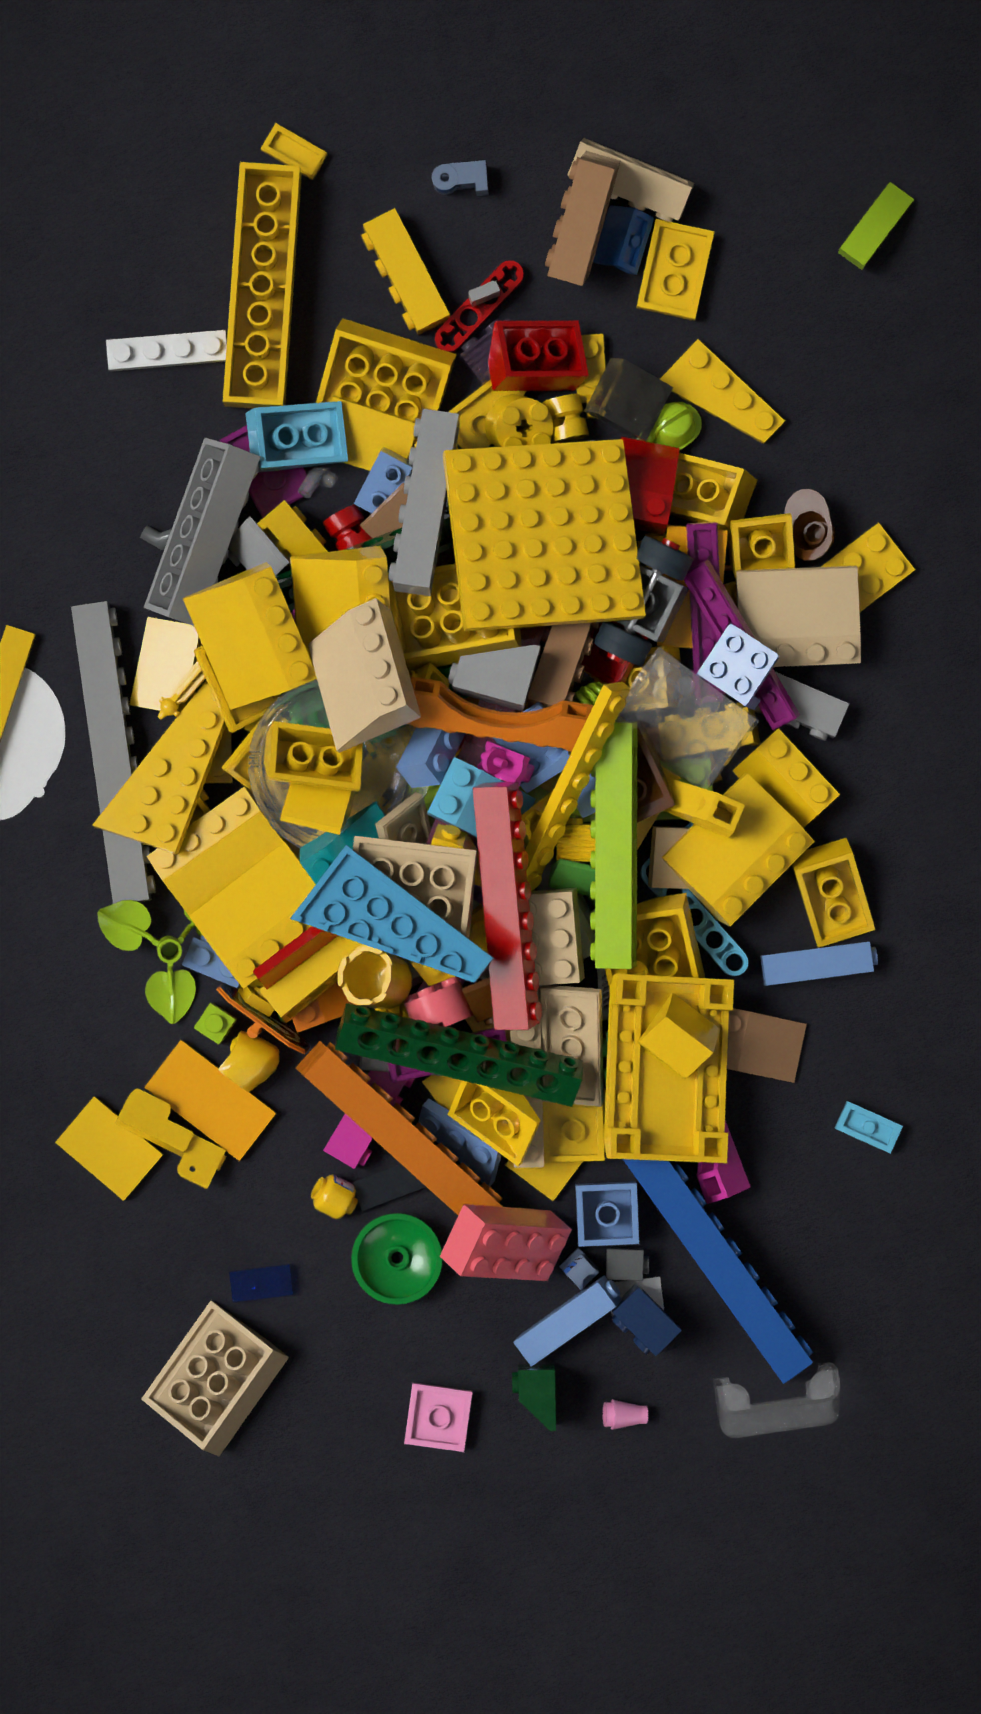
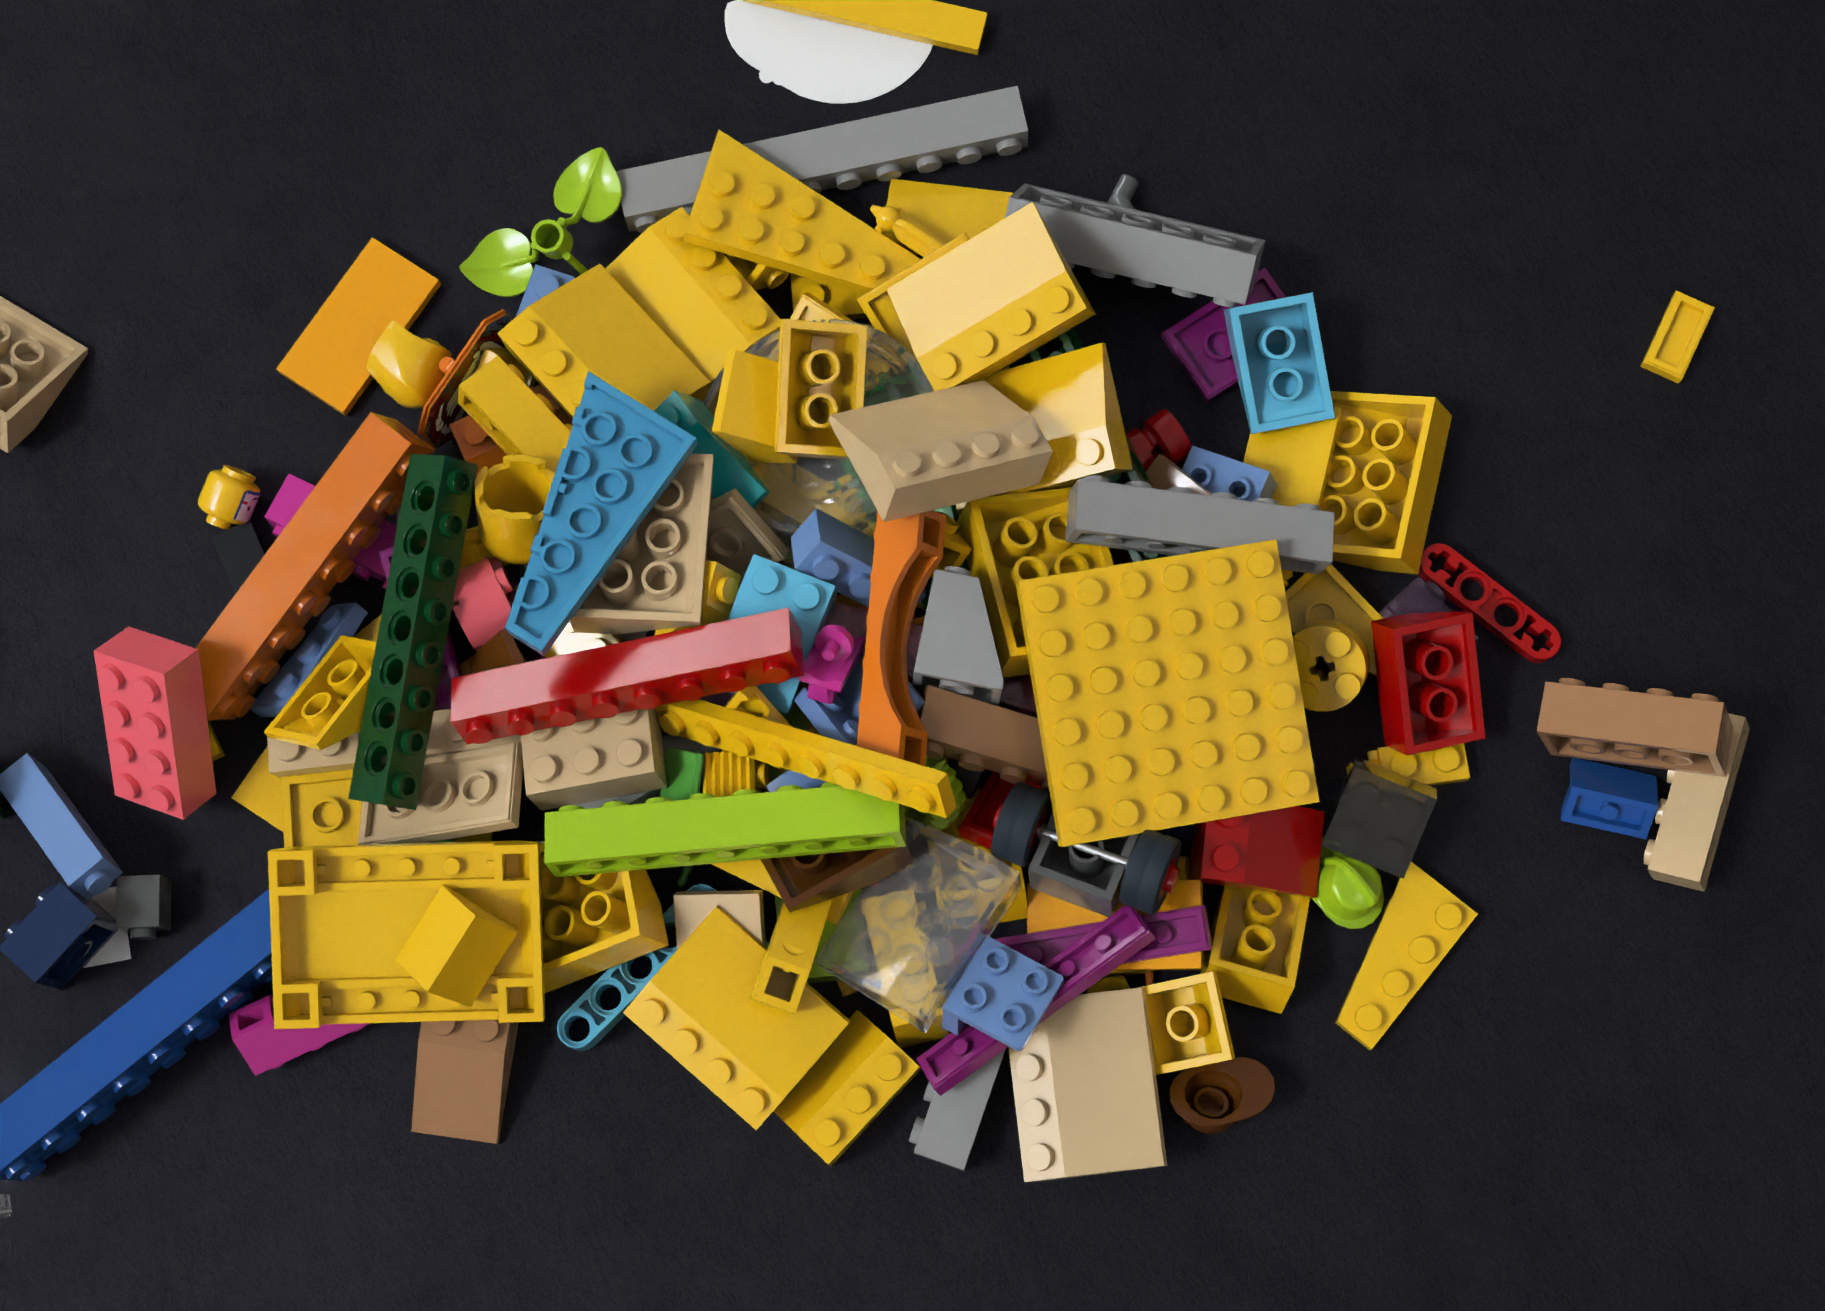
camera: 90 degrees right, 10 degrees down
yellow tile [55,1096,164,1201] -> none
white plate [106,330,227,371] -> none
yellow piece [115,1088,226,1189] -> none
lime brick [194,1003,237,1045] -> none
yellow brick [223,162,302,409] -> none
light grey slope [228,517,291,576] -> none
clear blue plate [229,1264,293,1302] -> none
red tile [253,926,339,989] -> none
yellow wedge [257,500,328,565] -> none
clear arm [298,467,337,498] -> none
green dish [351,1213,442,1305] -> none
yellow brick [361,208,450,335] -> none
sand blue leg [432,160,489,196] -> none
light grey tile [468,281,500,307] -> none
yellow wheel [542,394,589,444] -> none
sand blue leg [559,1247,599,1290] -> none
medium blue brick [575,1181,639,1247] -> none
yellow plate [636,219,714,321] -> none
medium blue brick [760,942,878,986] -> none
yellow slope [792,838,875,948] -> none
yellow plate [821,522,915,612] -> none
medium azure plate [835,1101,903,1154] -> none
lime slope [838,182,914,270] -> none

